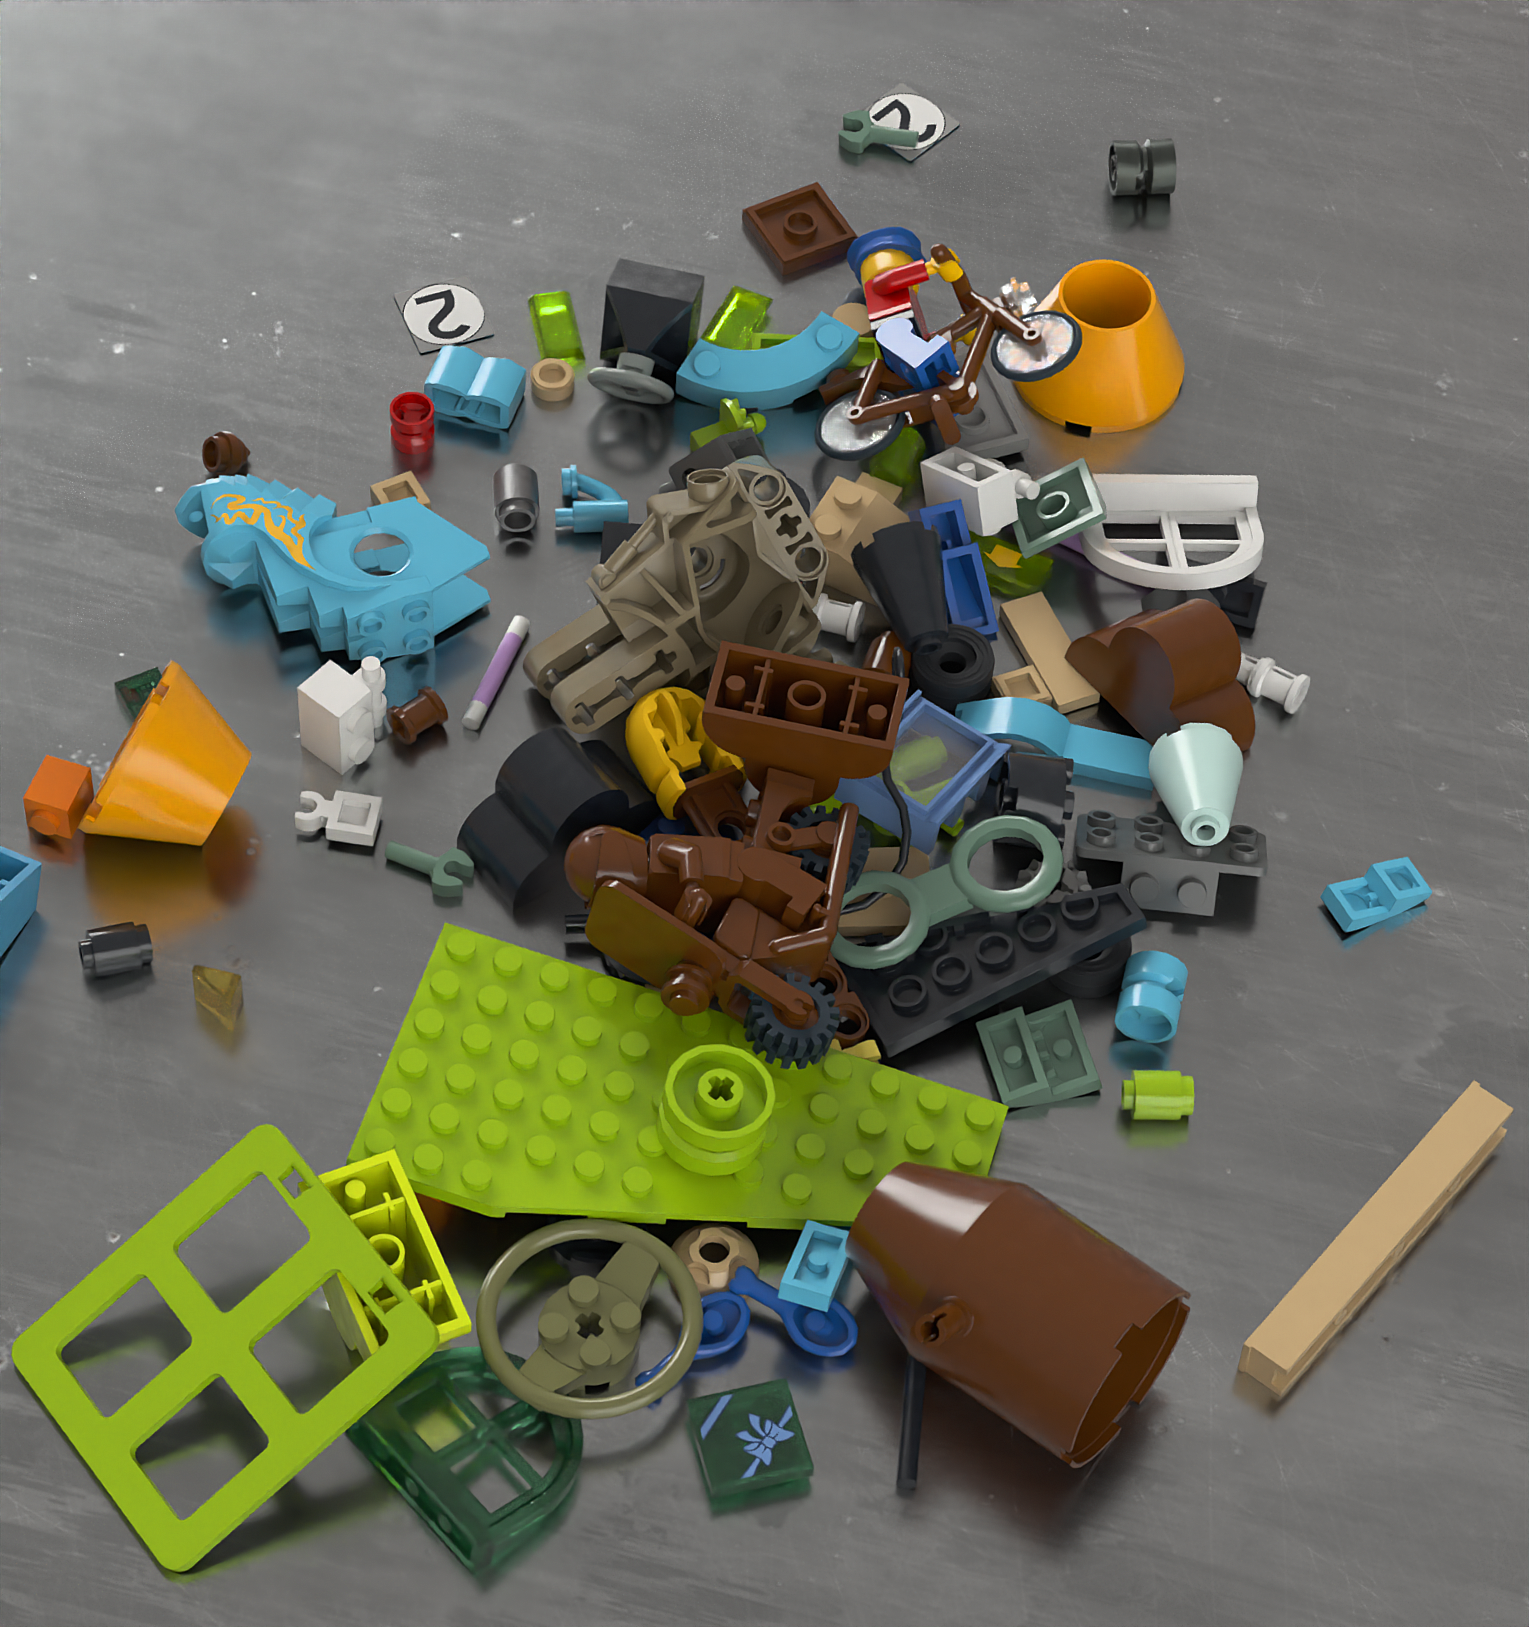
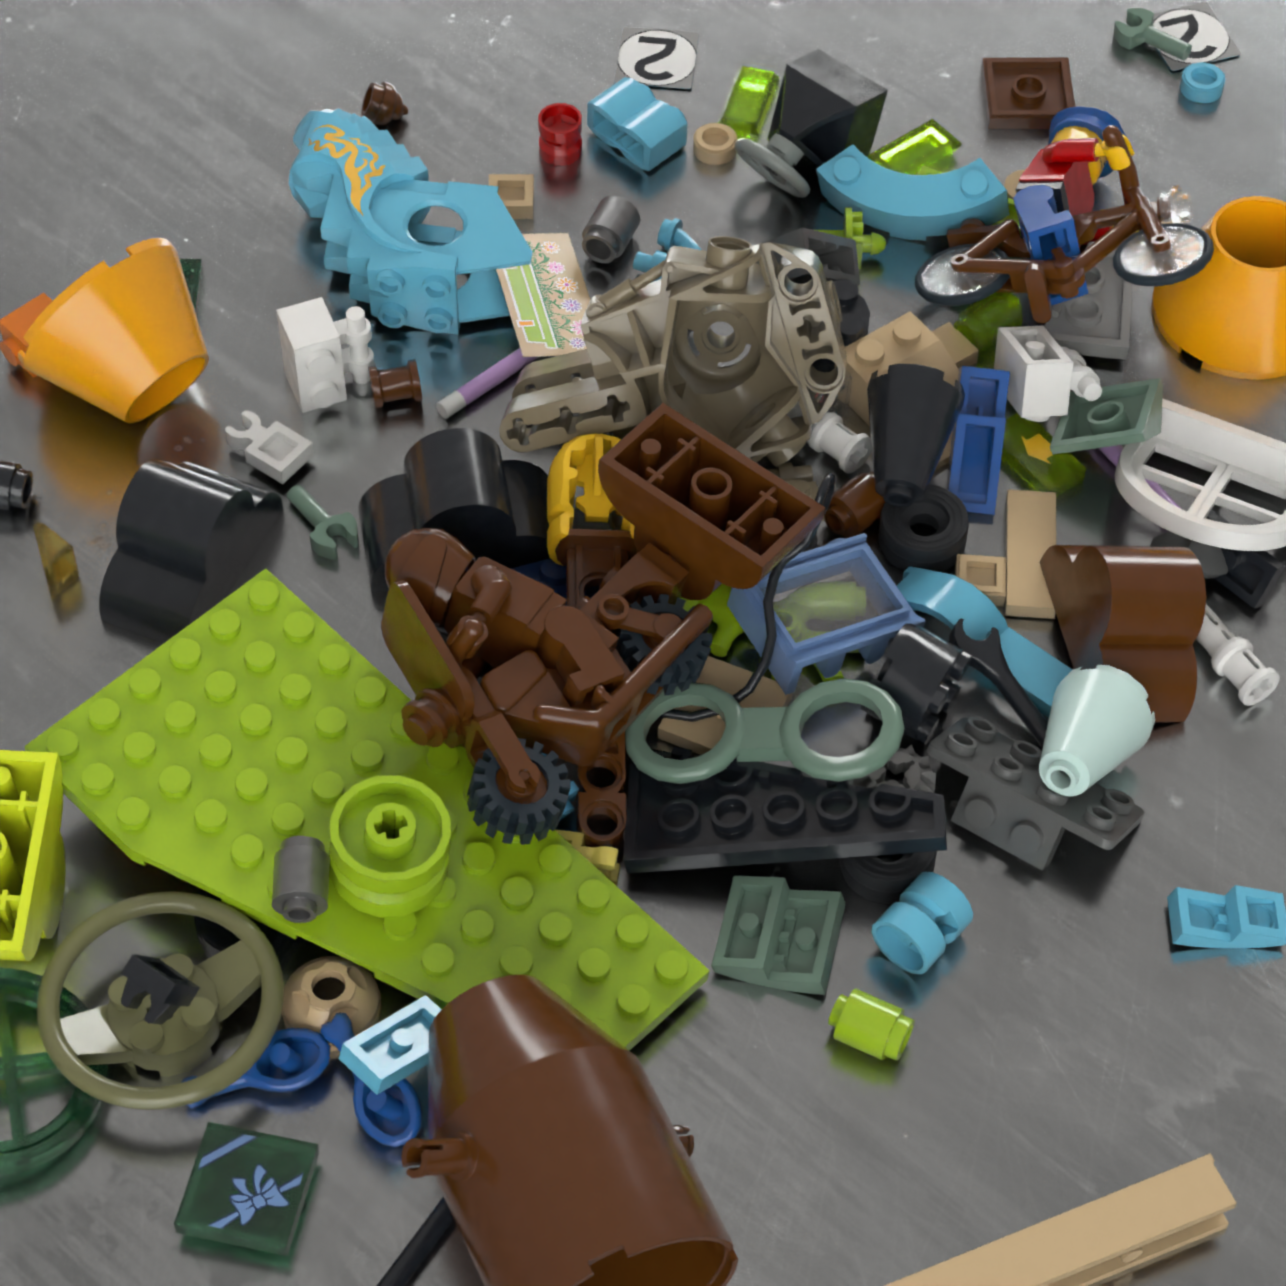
camera: 30 degrees right, 0 degrees up
none -> black brick [99,458,283,644]
none -> black tile [121,954,200,1025]
none -> flat silver brick [272,836,330,923]
none -> sticker [496,233,590,357]
none -> black piece [949,618,1048,749]
none -> medium azure tile [1180,62,1225,104]

